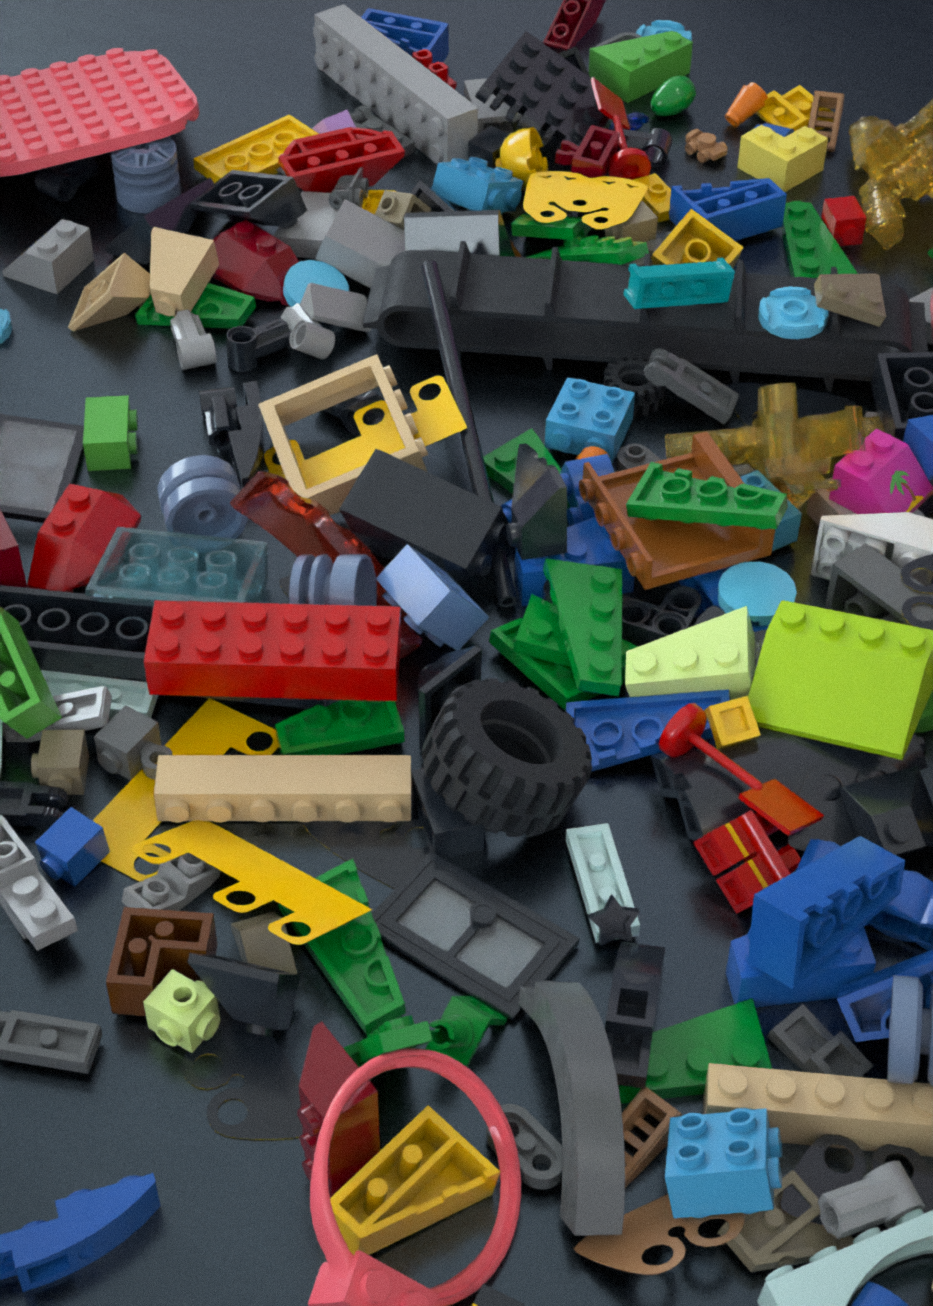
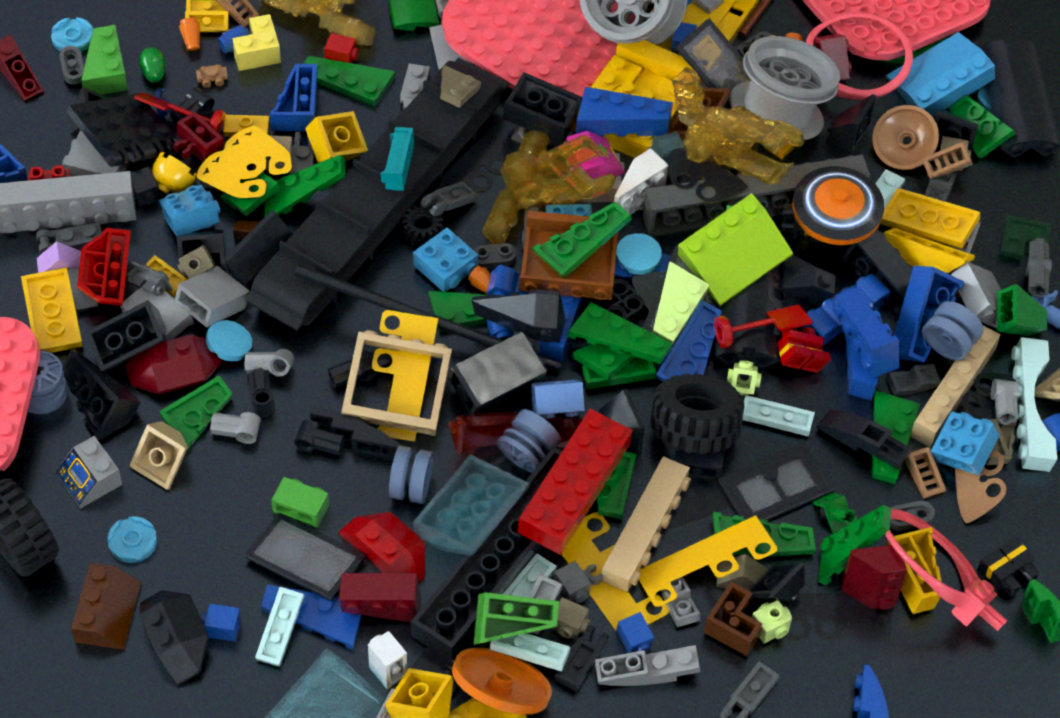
camera: 65 degrees left, 10 degrees up
tan slope [150,227,219,317] -> none
light grey slope [300,283,371,332] -> none
dark grey arch [519,981,625,1236] -> none
black piece [588,894,640,946] -> none
yellow plate [704,696,761,749] -> none
medium azure tile [758,286,829,340] -> none
none -> yellowish green brick [727,360,761,396]

